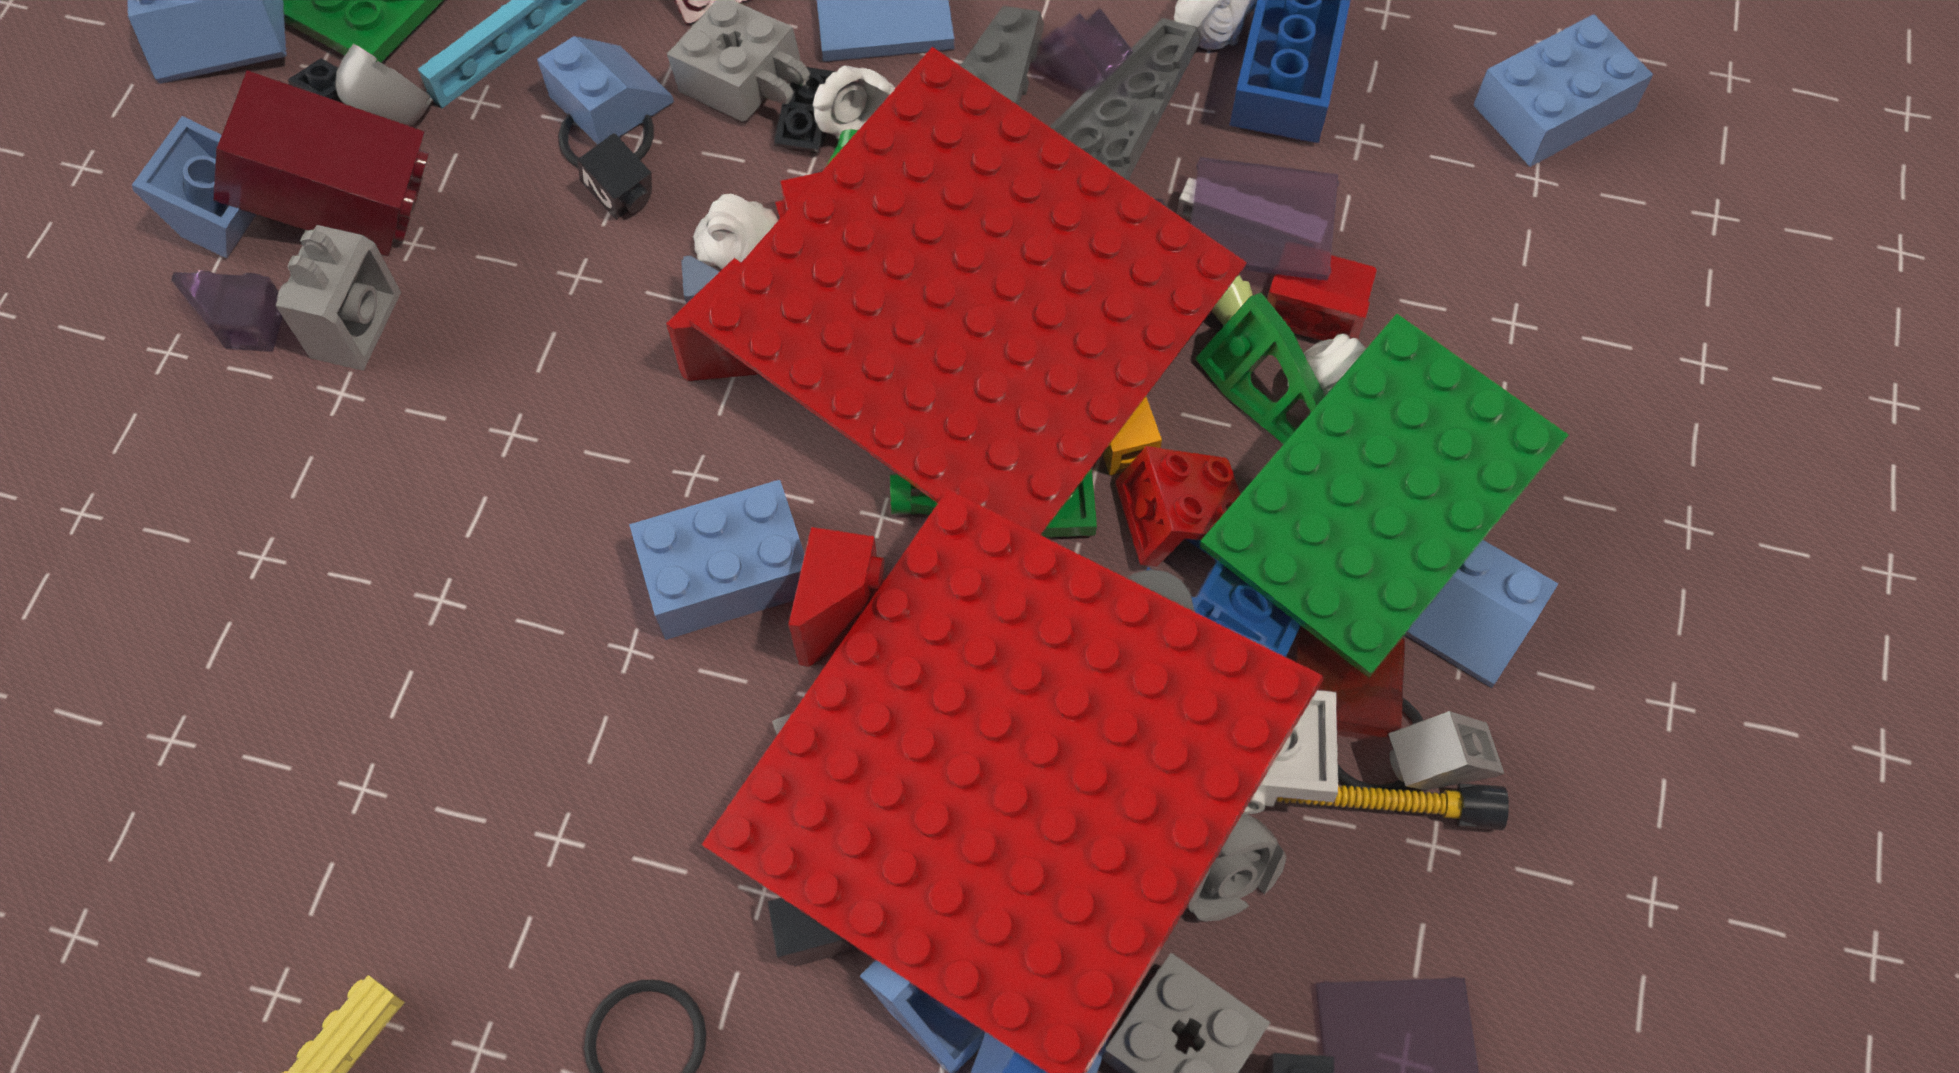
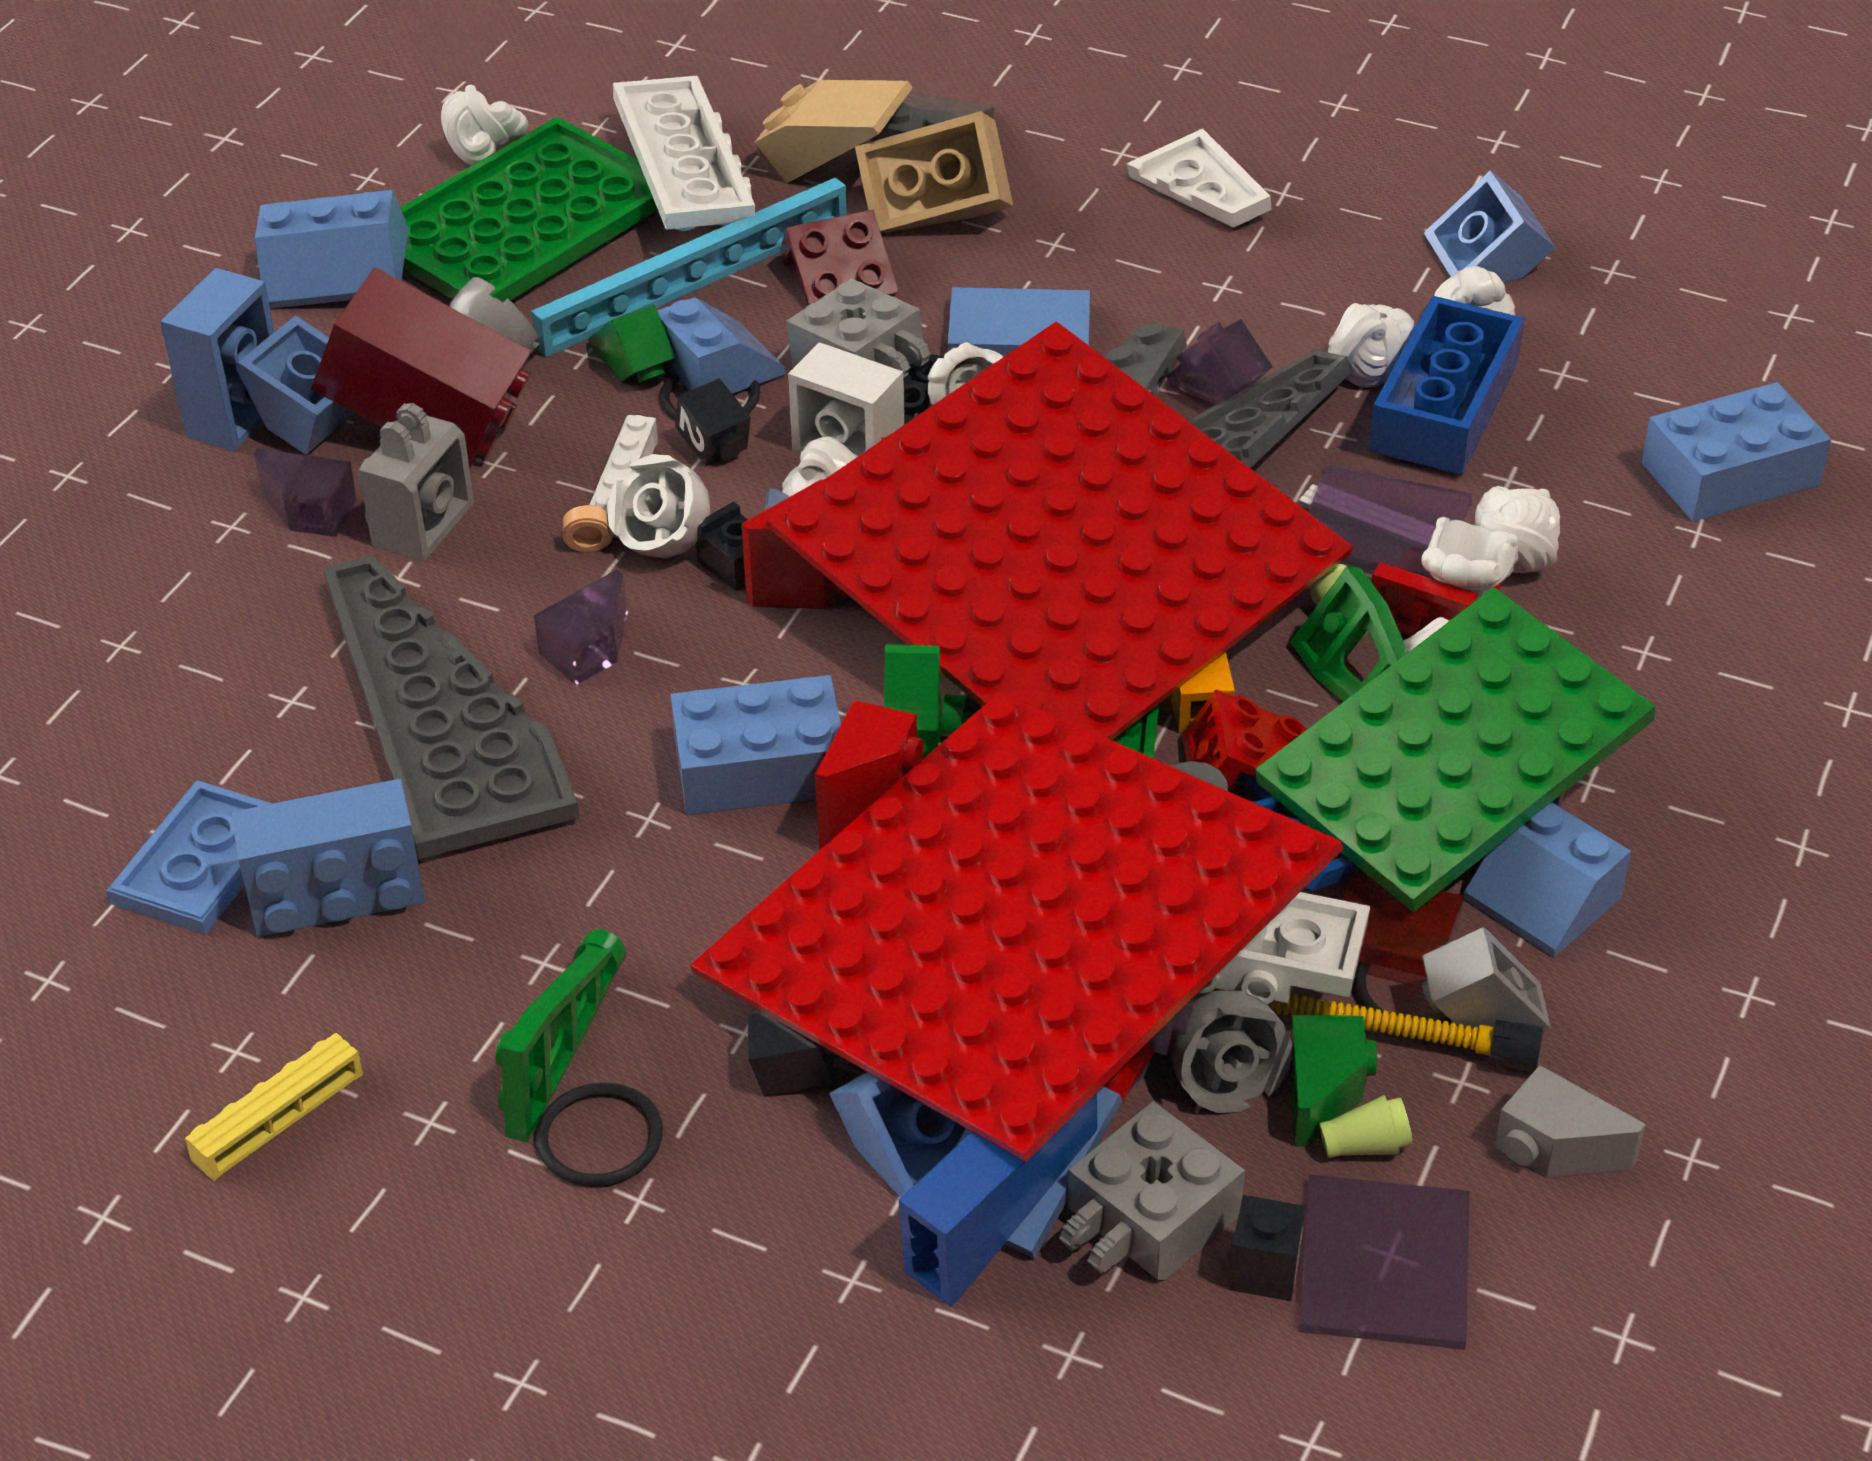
camera: 10 degrees right, 20 degrees down
none -> medium blue tile [106,780,272,935]
none -> medium blue brick [160,268,275,452]
none -> medium blue brick [231,778,425,937]
none -> dark grey wing [323,556,580,859]
none -> green plate [496,929,626,1143]
none -> clear purple slope [534,569,628,685]
none -> light nougat tile [562,505,613,552]
none -> green slope [588,304,676,384]
none -> white piece [589,415,658,539]
none -> white cylinder [607,454,711,558]
none -> black brick [696,501,748,591]
none -> white brick [788,342,904,456]
none -> green slope [884,644,942,761]
none -> green slope [1289,1015,1377,1147]
none -> yellowish green cone [1319,1095,1413,1158]
none -> white hair [1421,517,1519,599]
none -> white hair [1475,486,1560,573]
none -> light grey slope [1494,1065,1646,1178]

